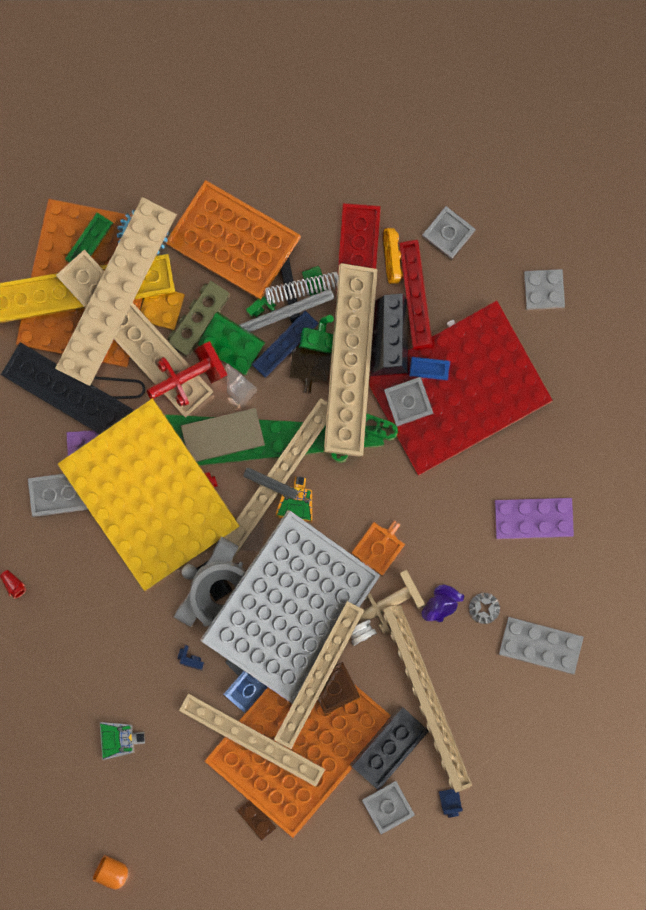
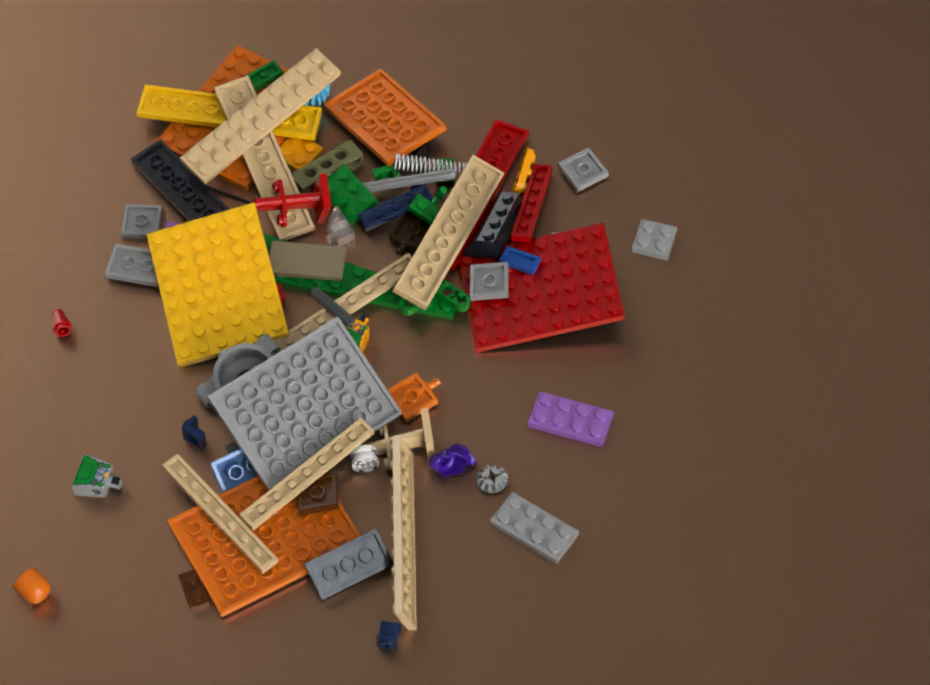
camera: 20 degrees right, 25 degrees down
light grey plate [362,781,415,834] -> none
none -> light grey tile [121,204,163,239]

